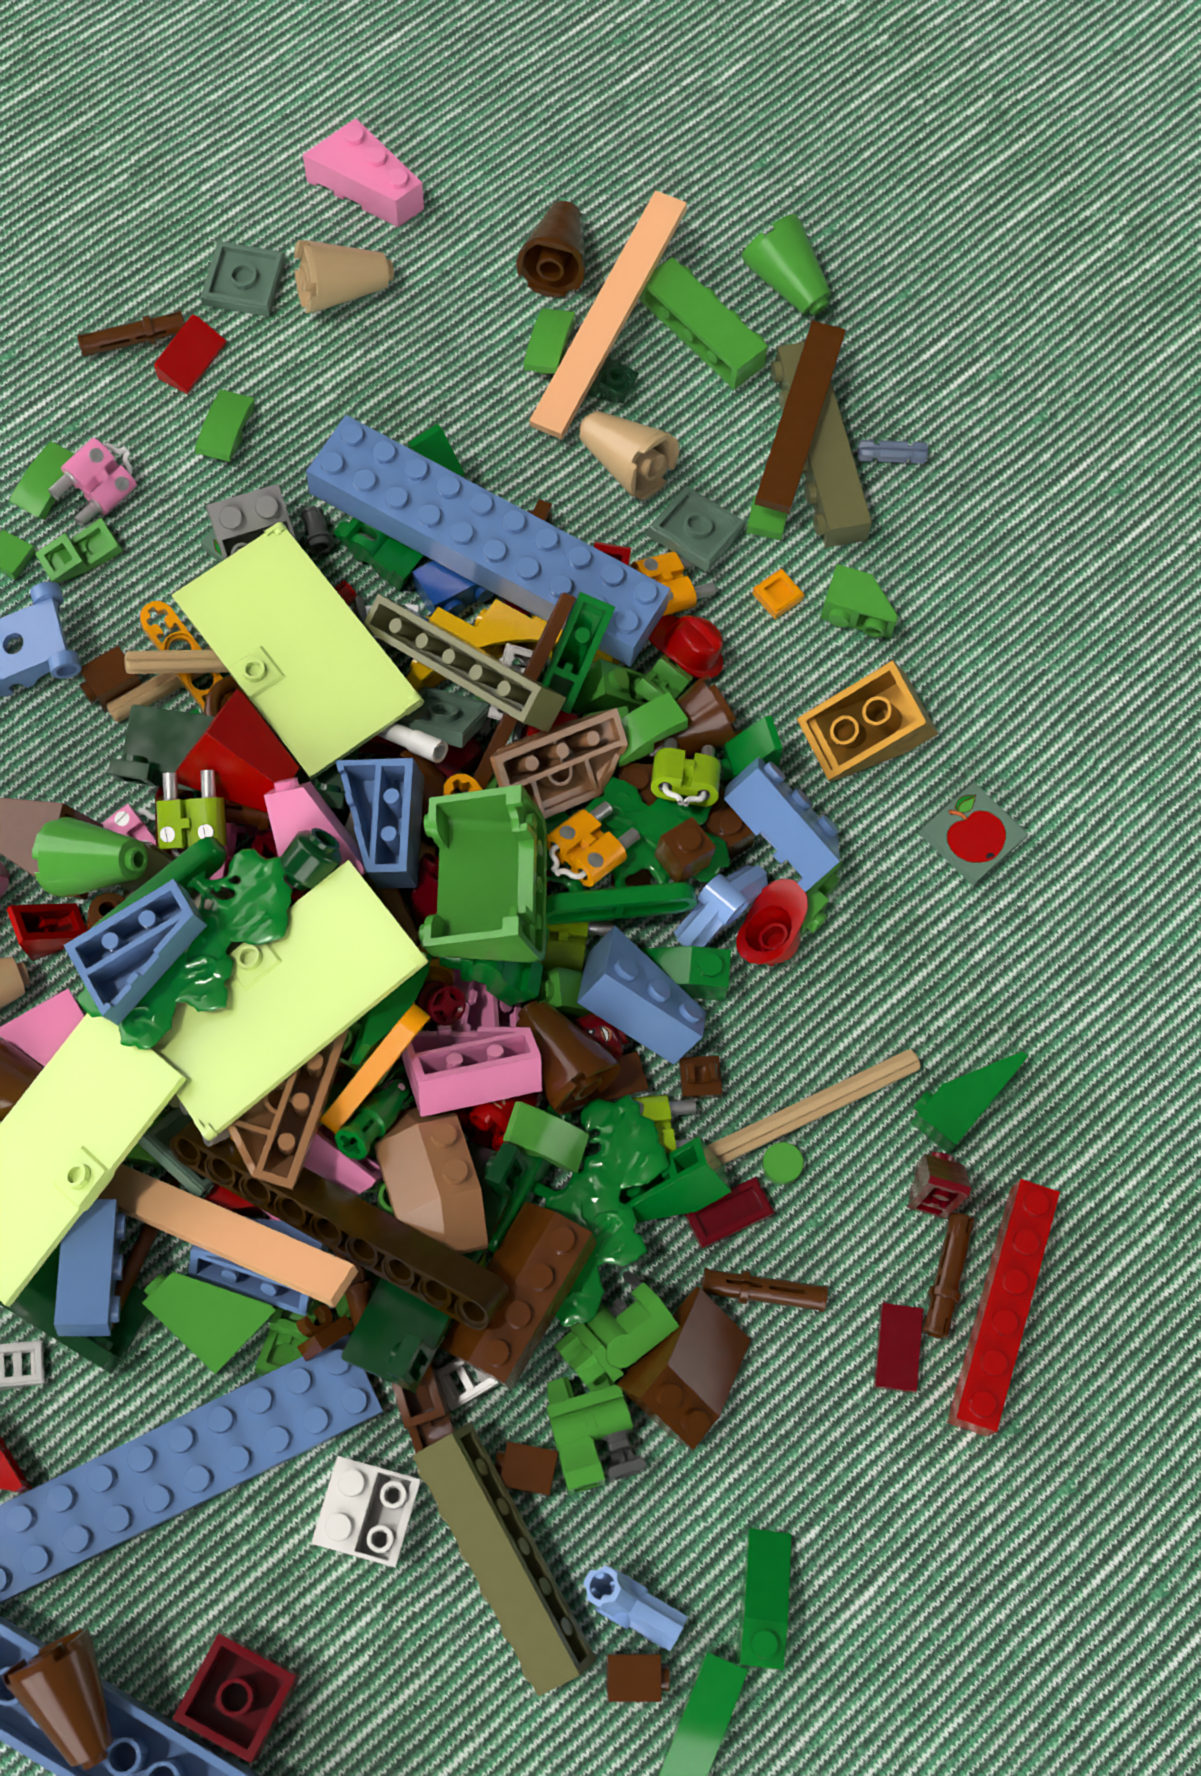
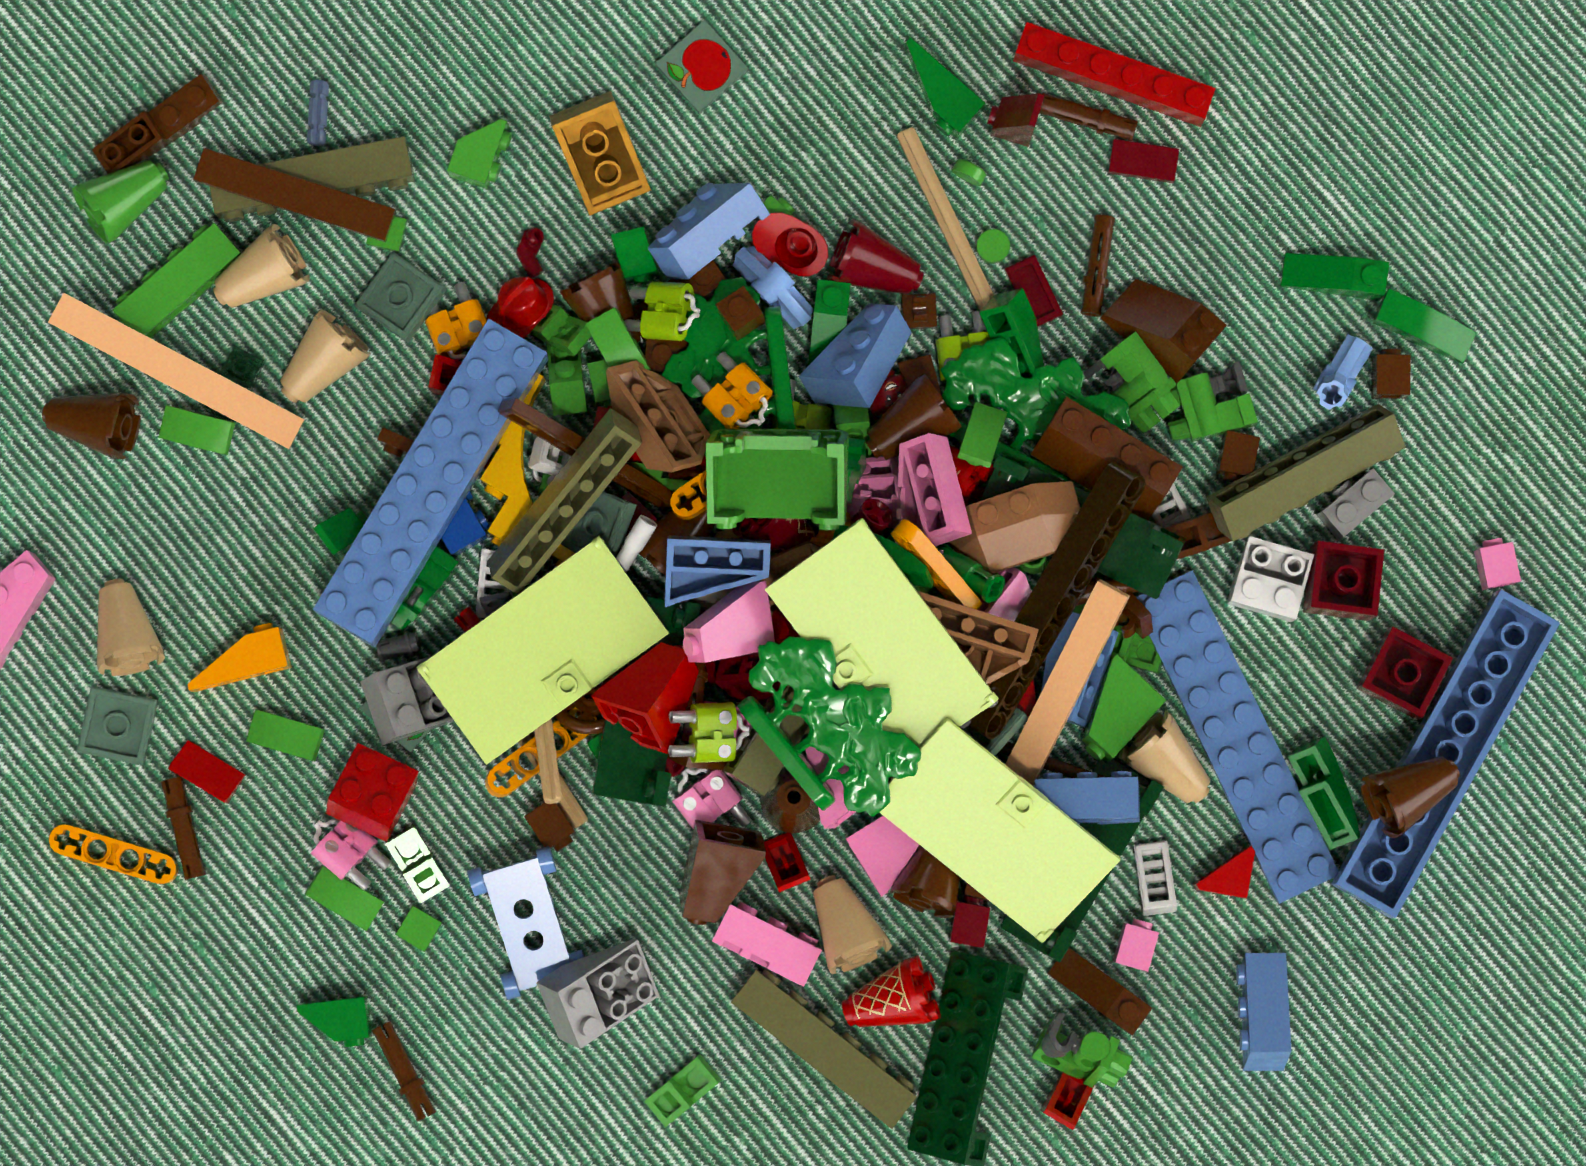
camera: 85 degrees left, 15 degrees up
bright green cone [32,817,148,897] -> none
medium blue wedge [63,879,207,1025] -> none
dark green head [280,828,342,890] -> none
green slope [539,592,615,714] -> none
light orange tile [752,568,805,619] -> none
none -> light orange beam [49,825,179,884]
none -> reddish brown slope [92,74,223,174]
none -> light orange slope [187,623,292,692]
none -> tan cone [213,224,310,308]
none -> red brick [326,743,419,842]
none -> dark red arm [516,227,544,279]
none -> dark red cone [827,218,924,295]
none -> bright green tile [951,159,986,186]
none -> tan cone [1118,711,1210,803]
none -> green slope [1288,736,1361,850]
none -> dark red brick [1303,540,1385,621]
none -> light grey brick [1317,468,1395,540]

